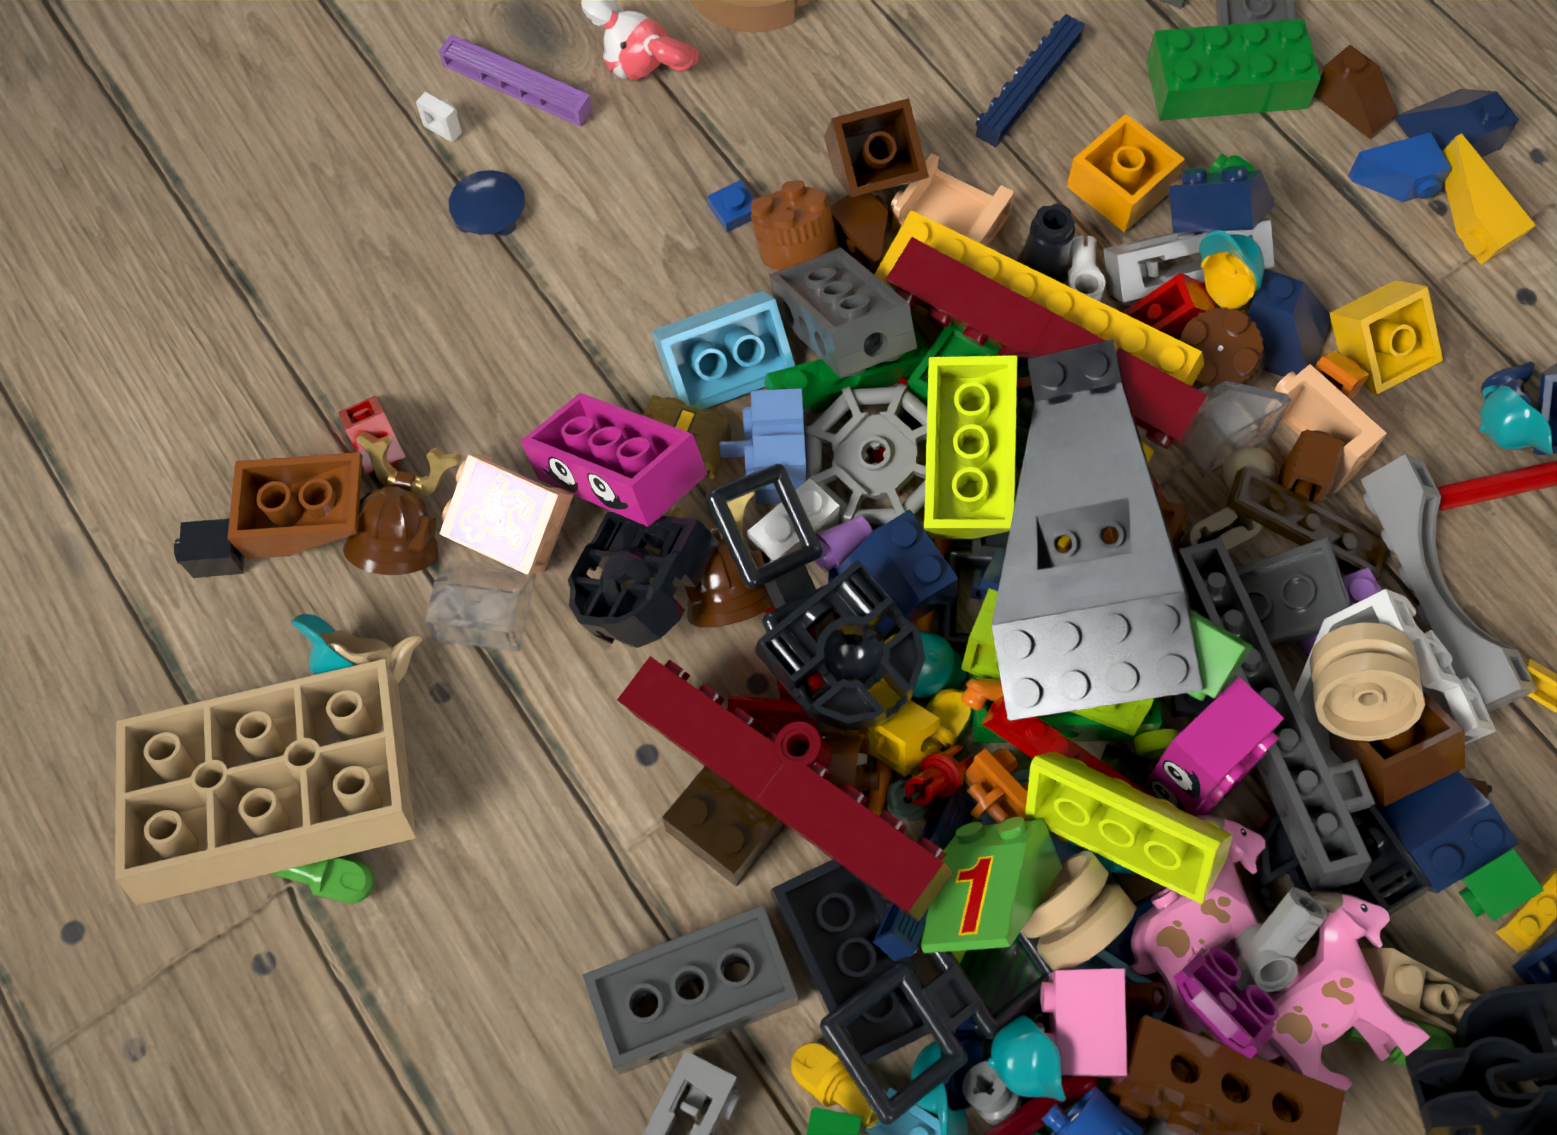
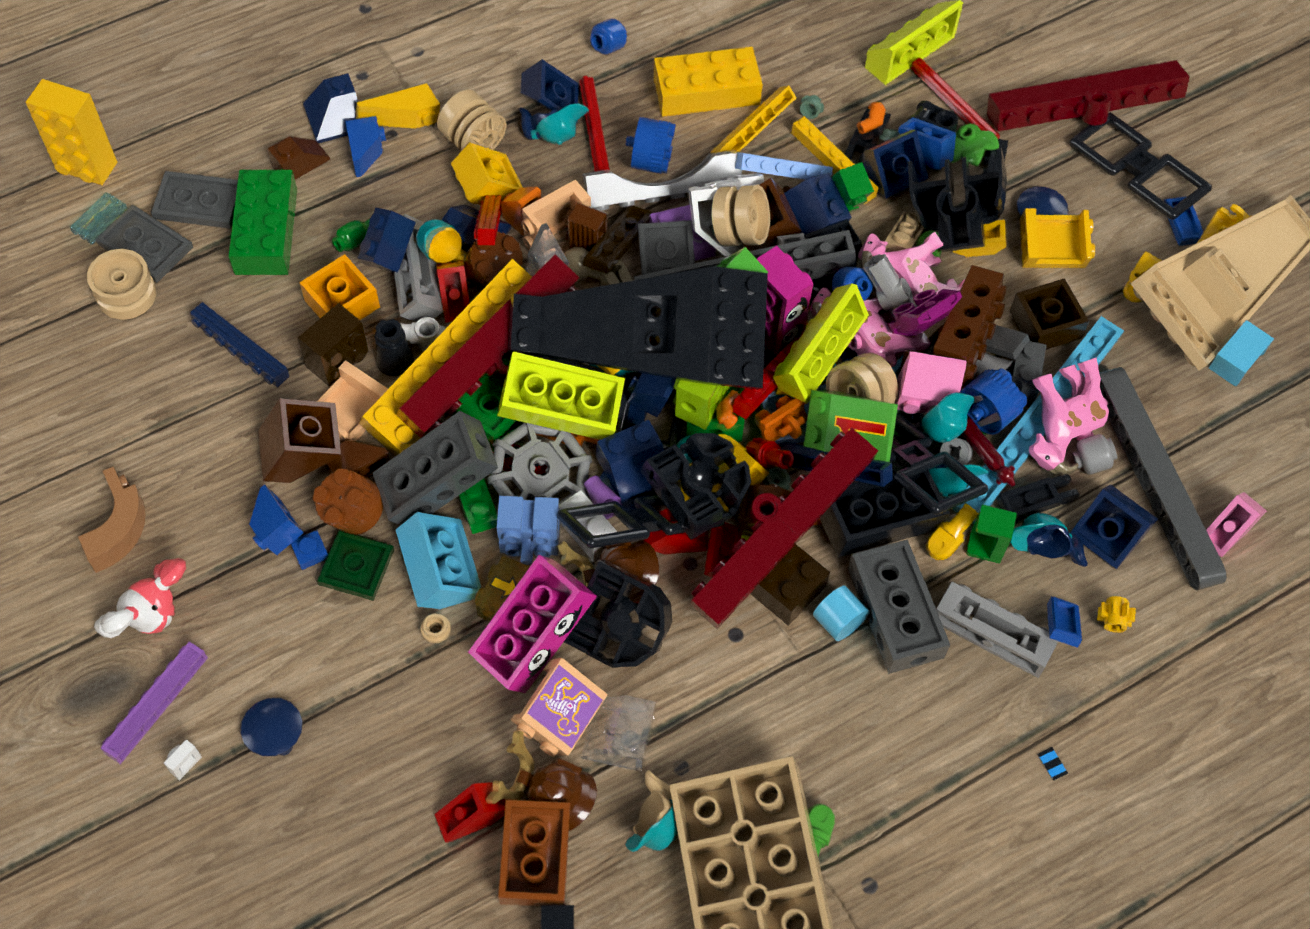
camera: 90 degrees left, 5 degrees down
none -> blue slope [249,484,304,555]
none -> dark brown brick [297,303,369,386]
none -> dark green tile [317,530,394,601]
none -> tan plate [421,614,451,643]
none -> tan wheel [437,89,507,151]
none -> red piece [474,195,502,246]
none -> blue piece [625,117,676,174]
none -> light blue piece [735,152,833,180]
none -> medium azure piece [813,586,869,641]
none -> blue head [832,267,873,301]

